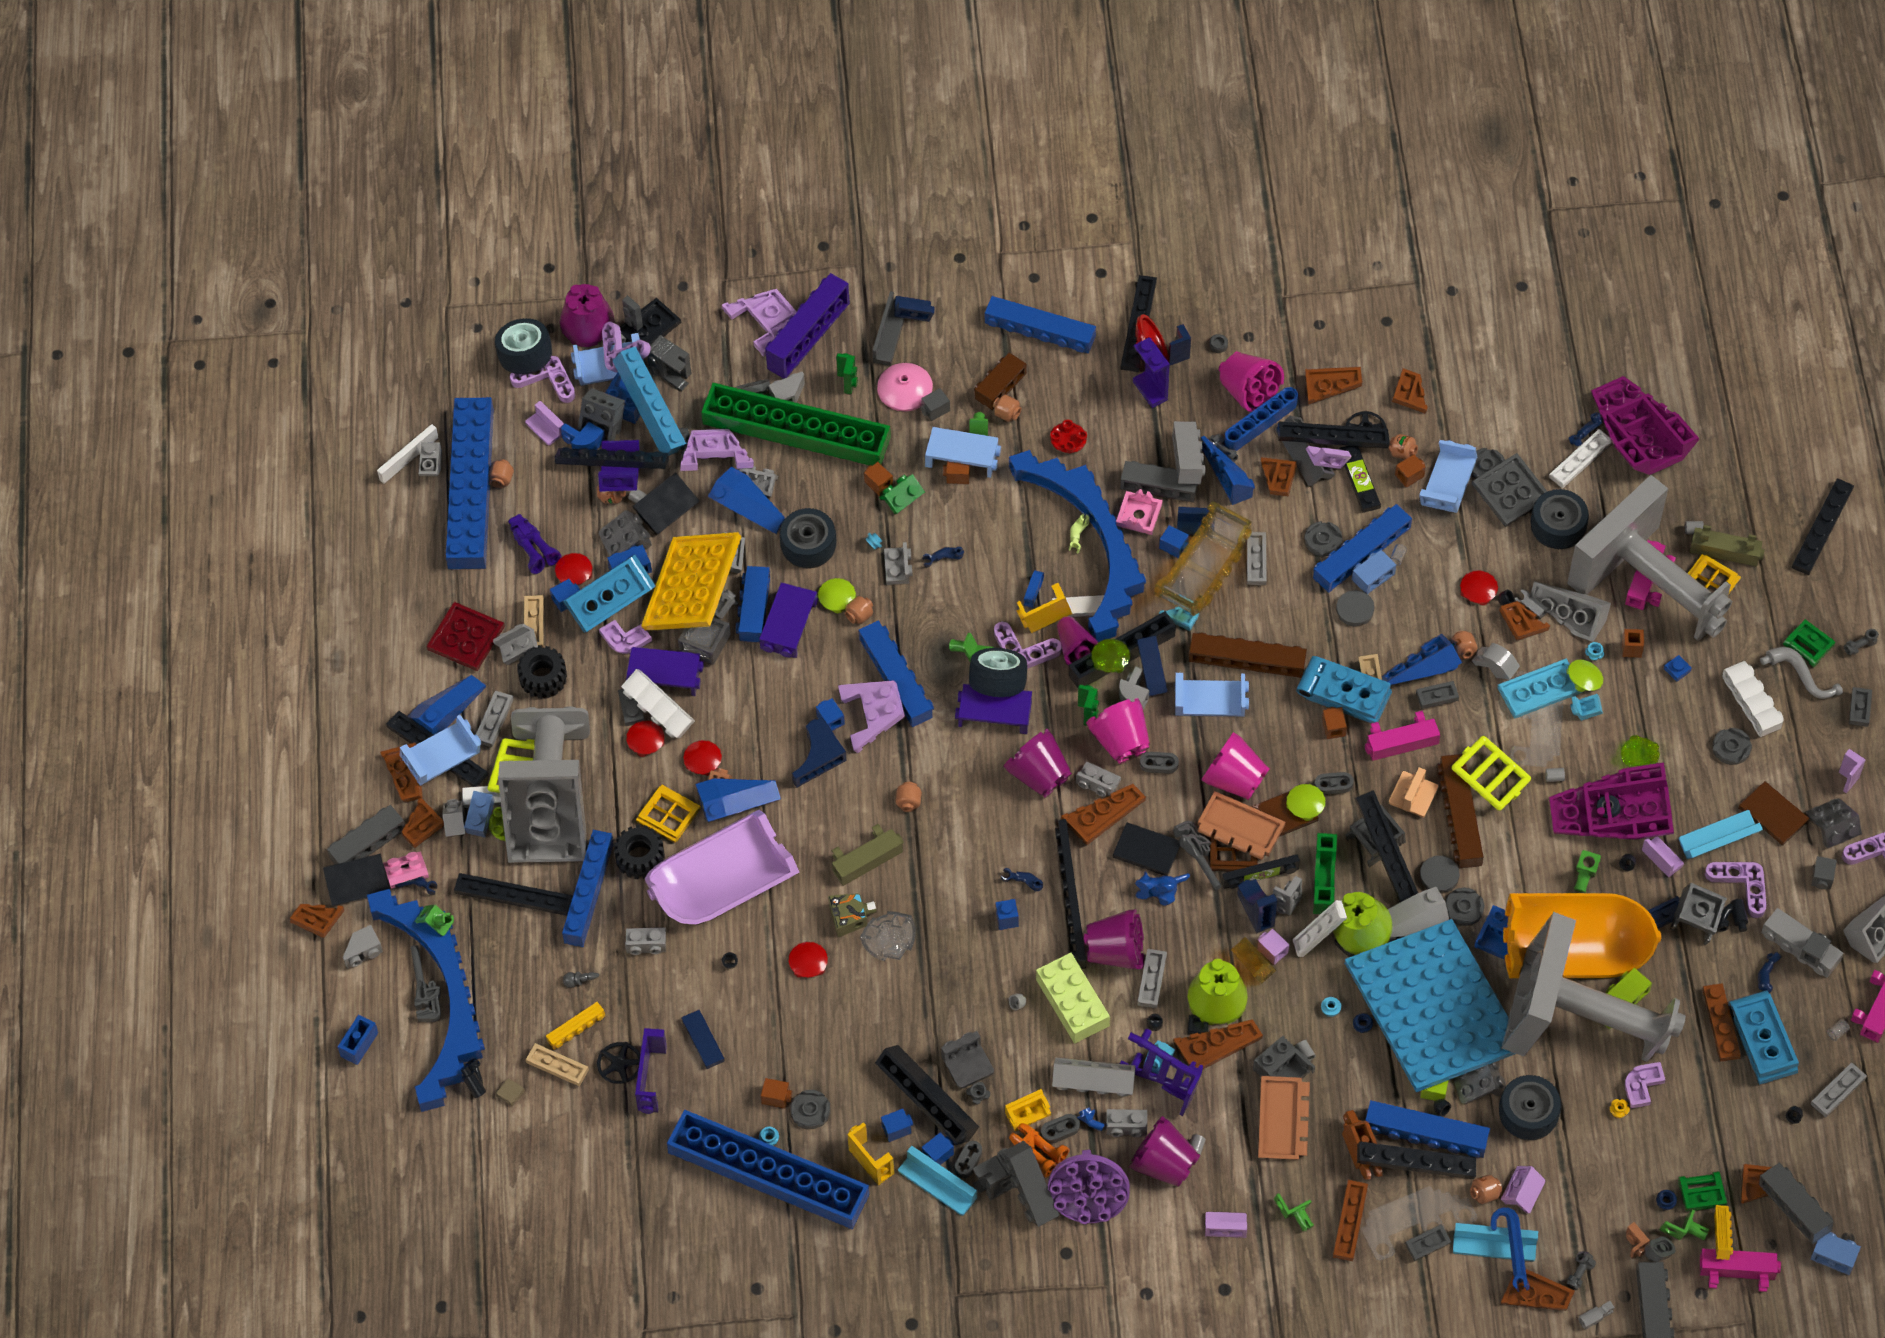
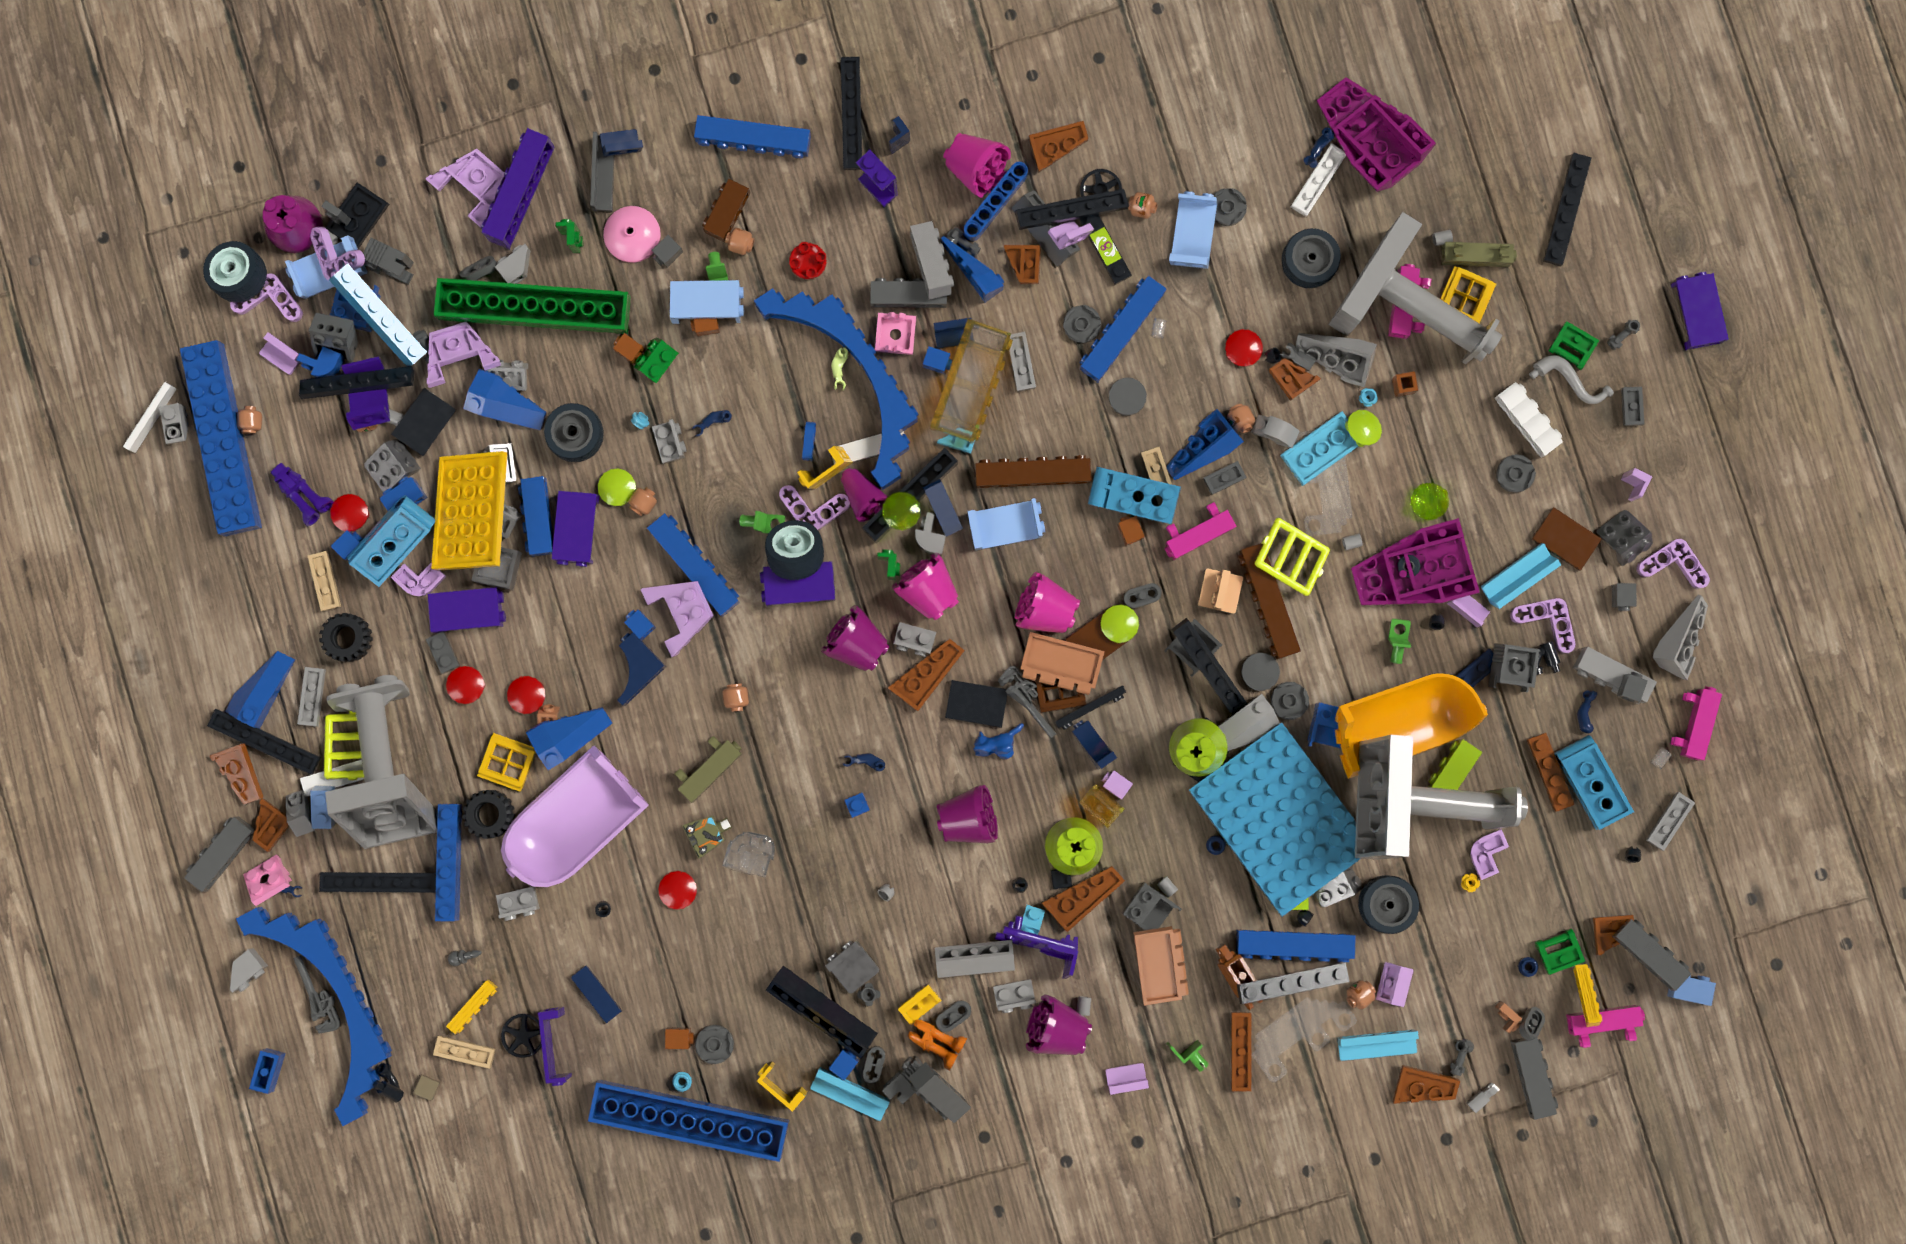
camera: 15 degrees left, 25 degrees up
dark orange wing [290,904,344,938] -> none
black tile [323,853,389,906] -> none
light blue panel [400,715,481,786] -> none
bright green bracket [415,905,454,936] -> none
dark red plate [426,602,505,671] -> none
light grey bracket [493,624,538,665] -> none
white brick [621,669,695,738] -> none
blue brick [881,1109,913,1142] -> none
yellowish green brick [1036,953,1110,1044] -> none
medium lavender bracket [1048,1150,1130,1224] -> none
black plate [1055,819,1086,969] -> none
blue plate [1077,1107,1104,1131] -> none
red dish [1135,314,1169,362] -> none
light grey plate [1137,949,1167,1008] -> none
dark grey plate [1140,752,1179,773] -> none
dark grey tile [1209,334,1228,353] -> none
light grey bracket [1273,876,1302,916] -> none
white tile [1292,900,1347,957] -> none
green arch [1313,833,1337,914] -> none
medium azure plate [1321,997,1341,1017] -> none
medium blue brick [1352,550,1396,594] -> none
dark orange wing [1392,368,1428,413] -> none
dark orange brick [1395,454,1426,488] -> none
dark grey plate [1405,1224,1451,1262] -> none
dark grey plate [1472,453,1547,527] -> none
blue piece [1491,1207,1530,1292] -> none
medium azure bracket [1570,694,1603,721] -> none
bright green bracket [1659,1209,1709,1241] -> none
blue plate [1664,655,1692,682] -> none

